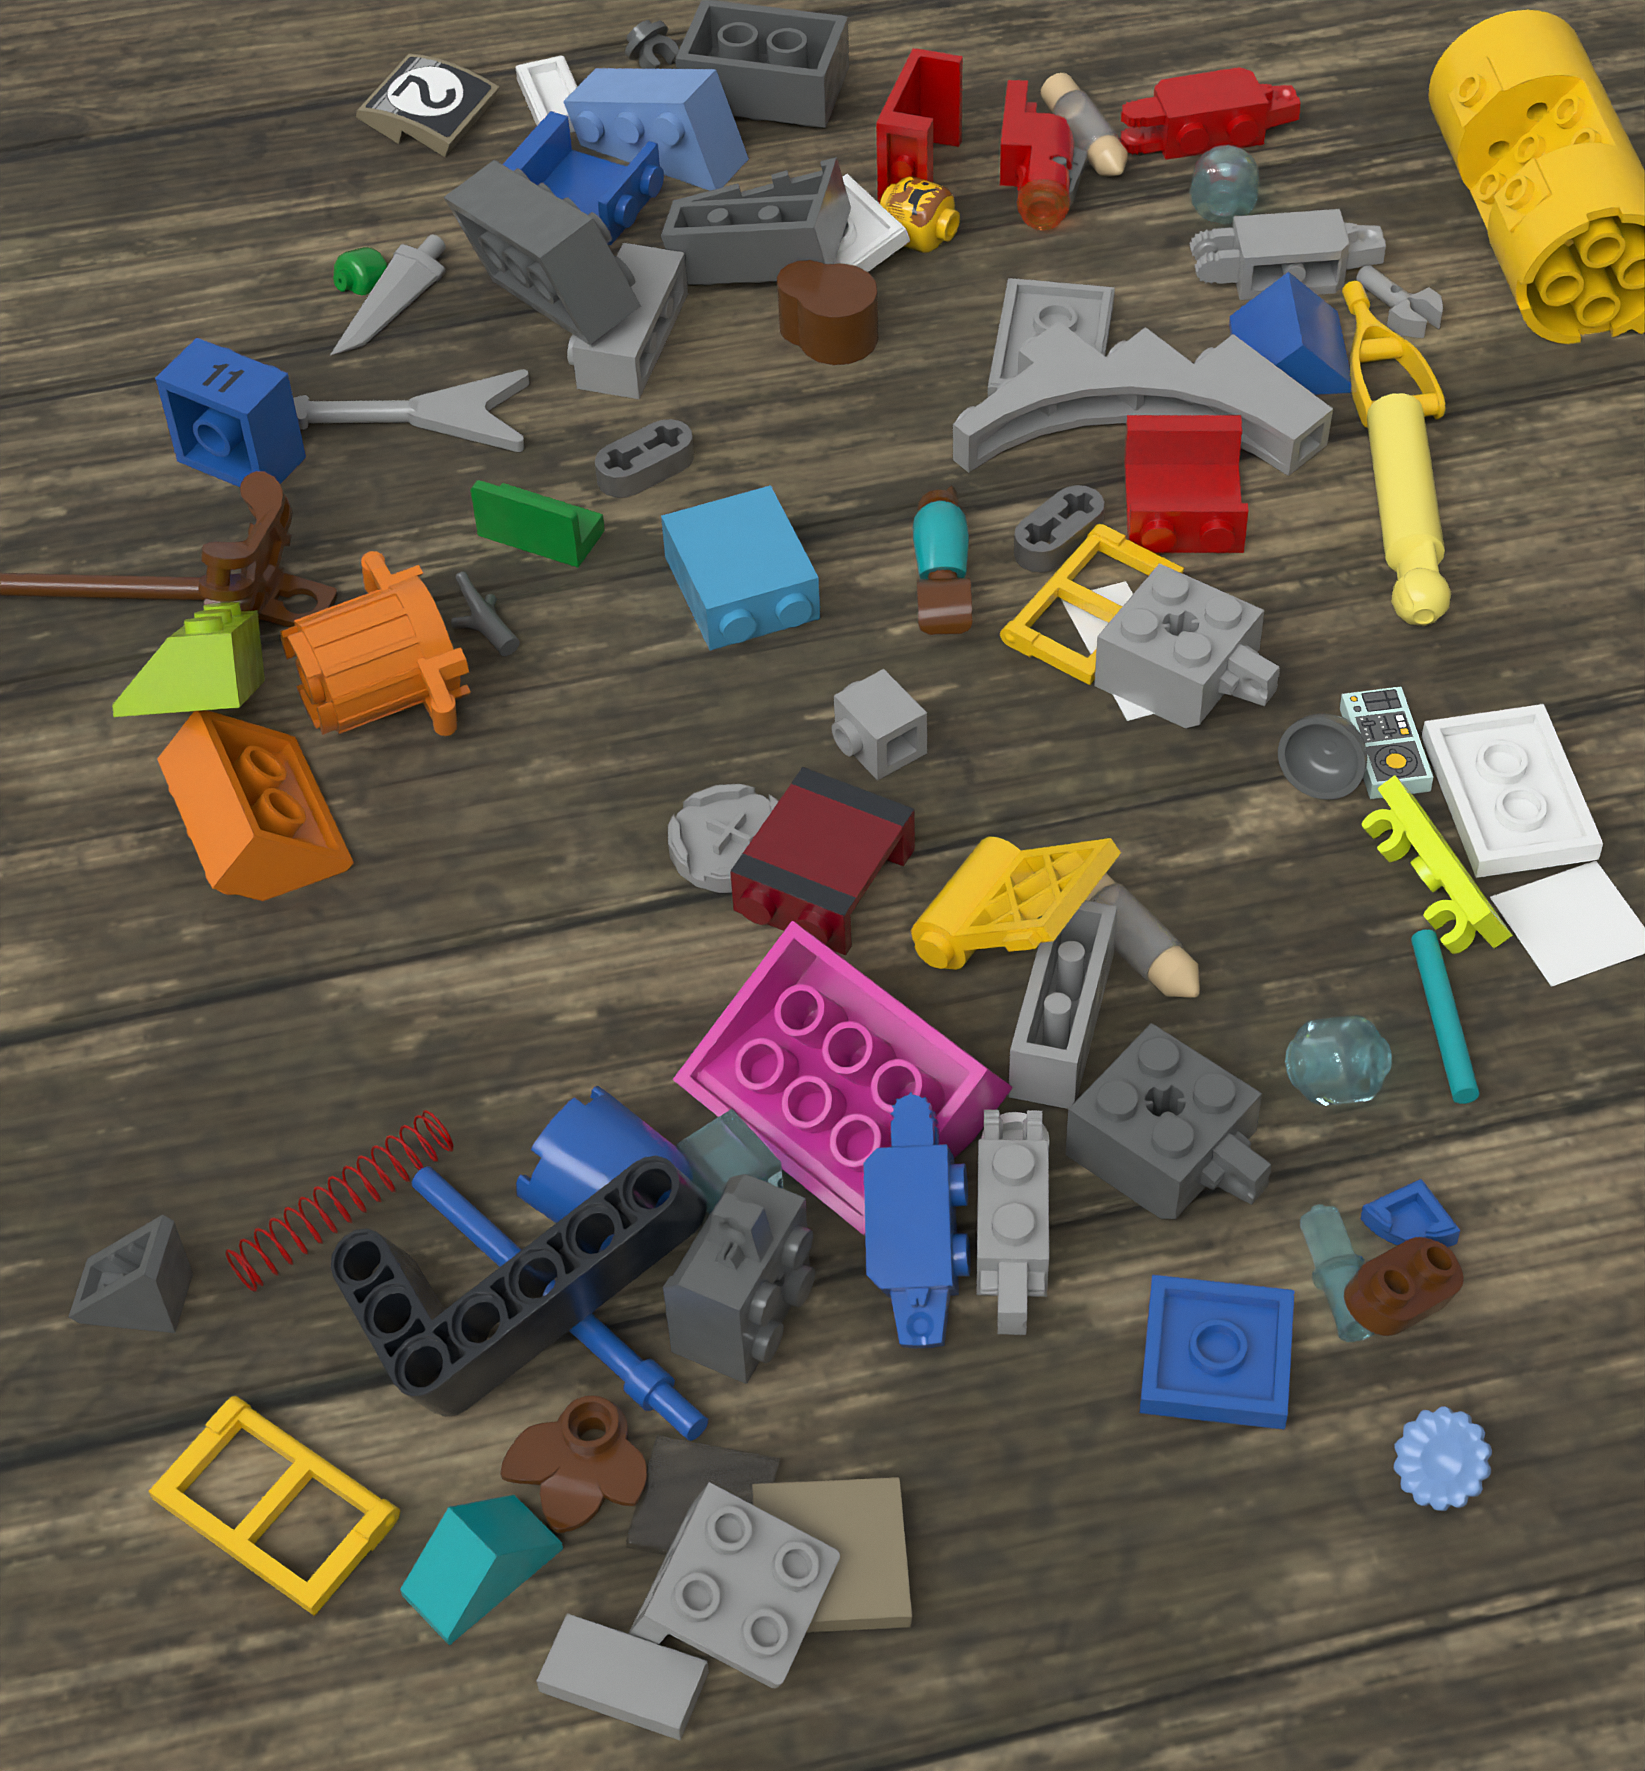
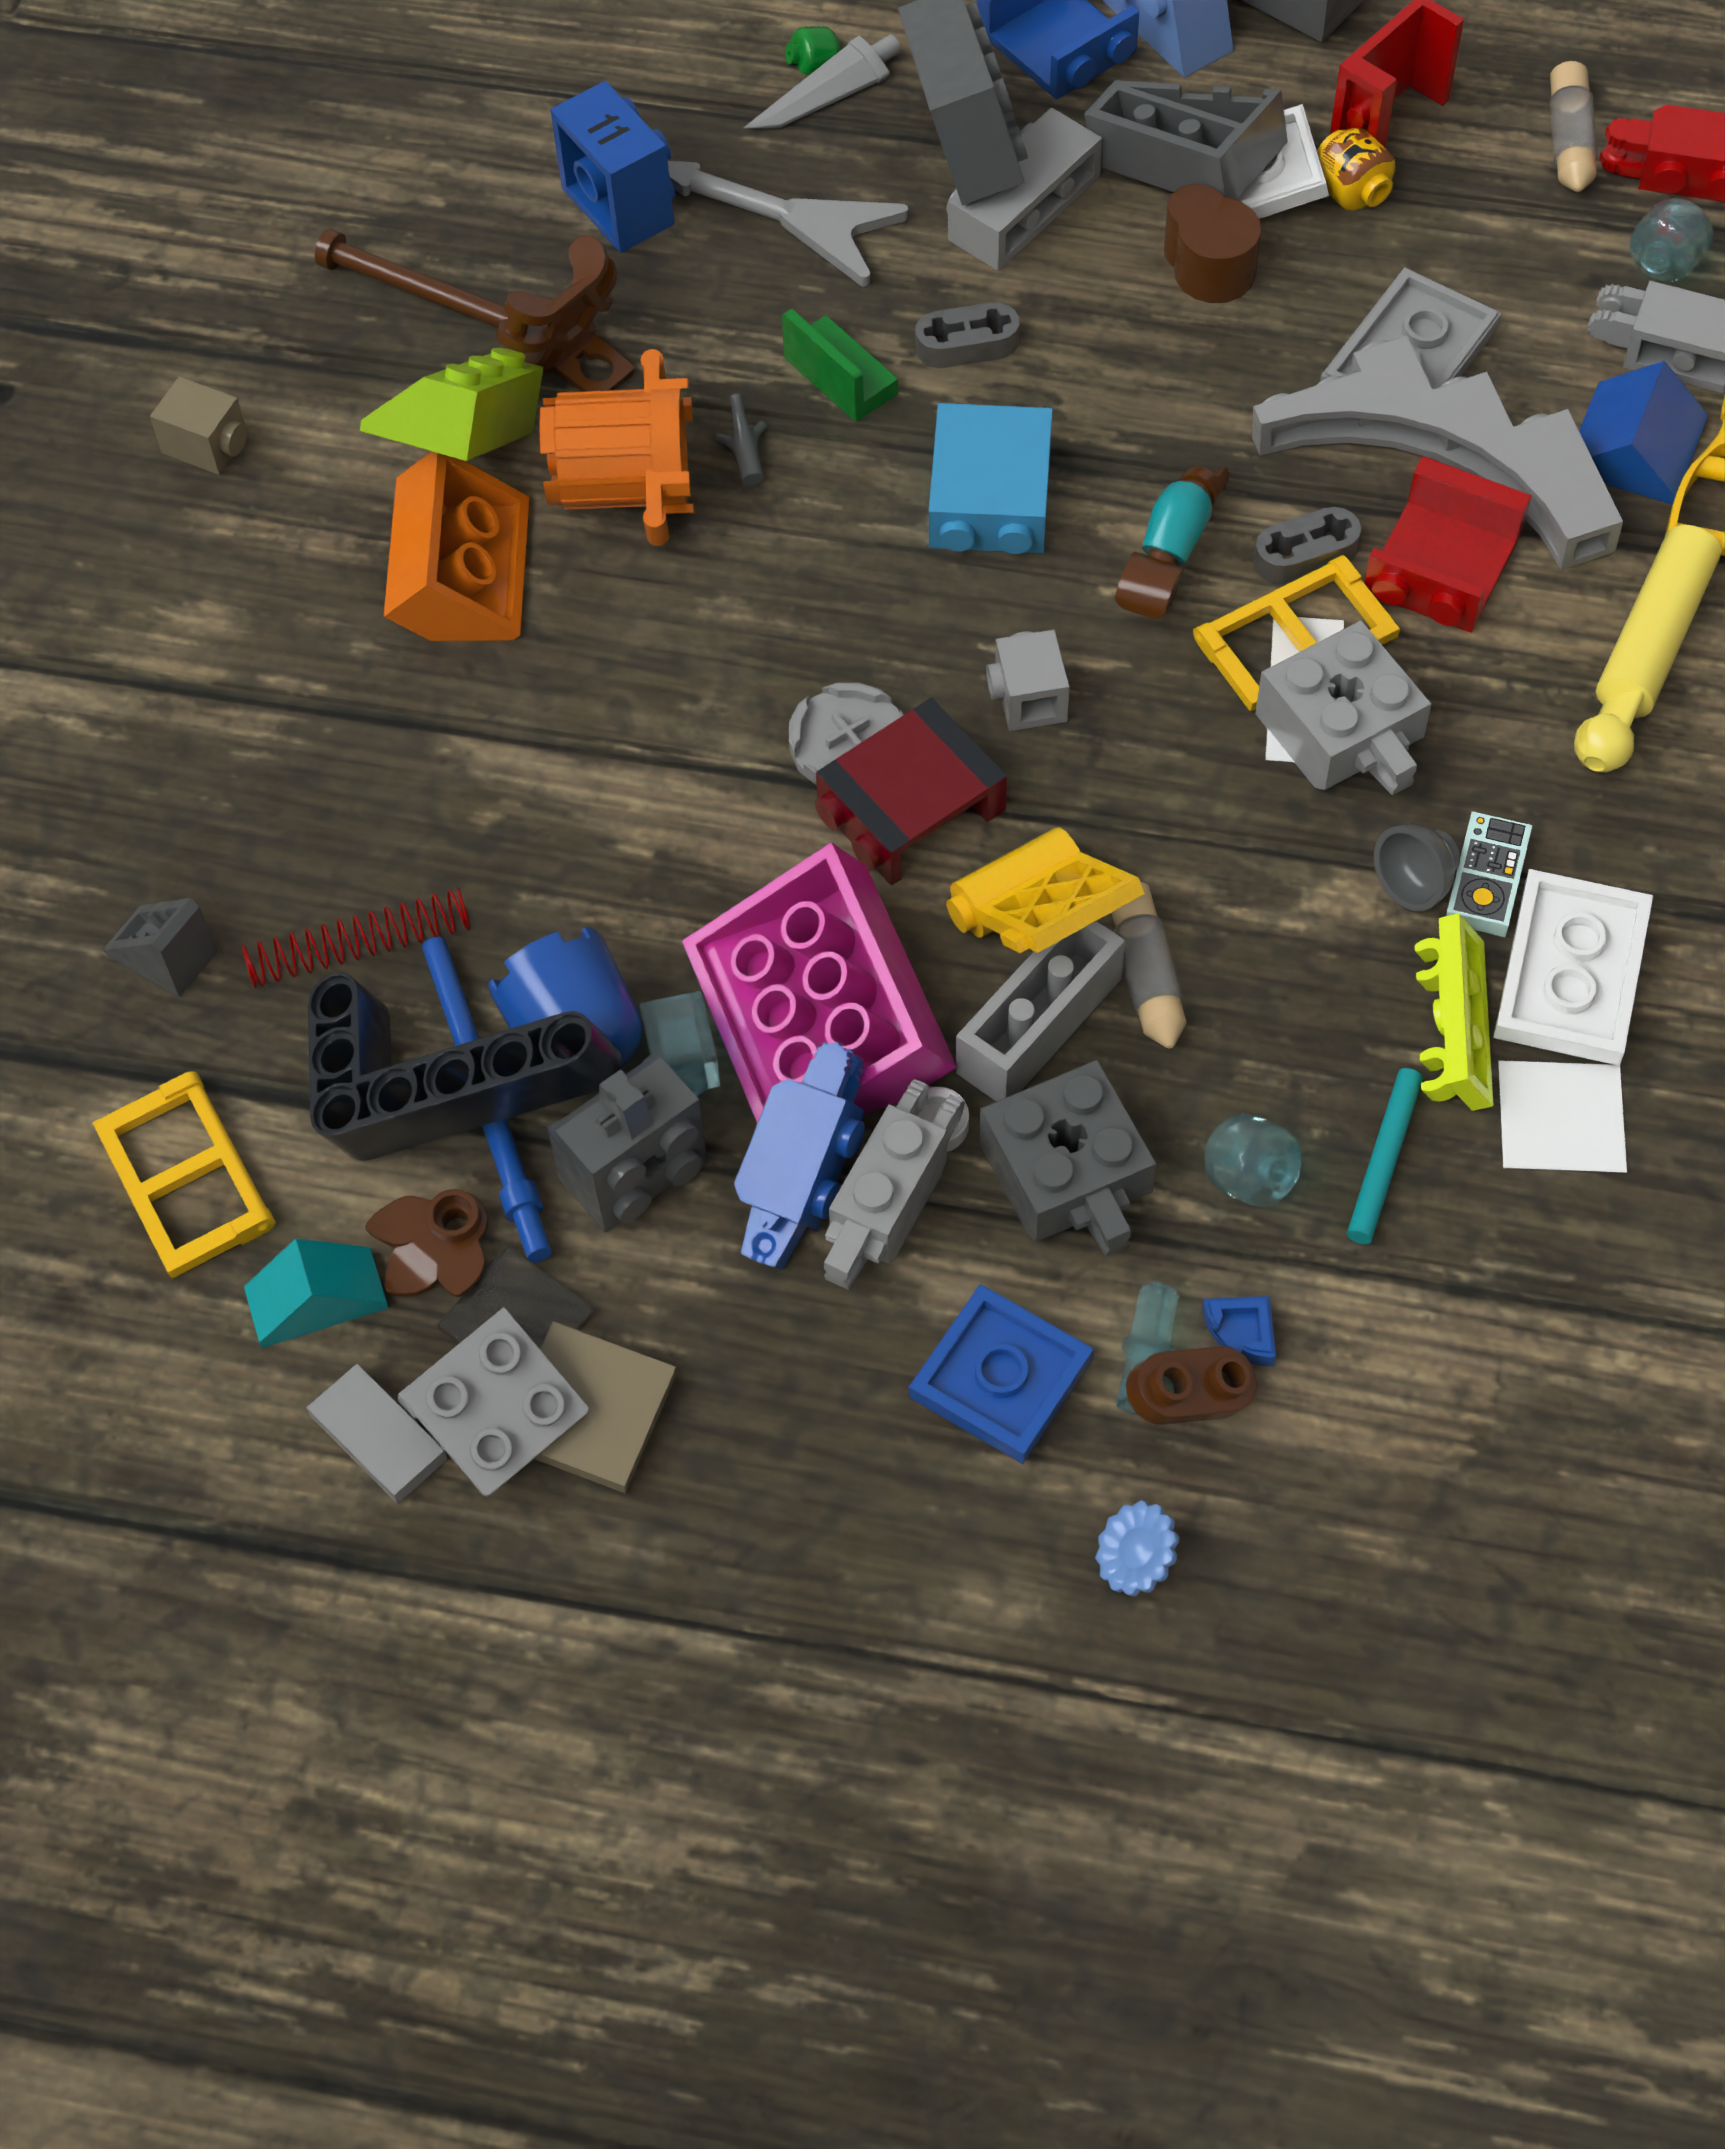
camera: 25 degrees right, 10 degrees up
red plate [1000,80,1087,230] -> none

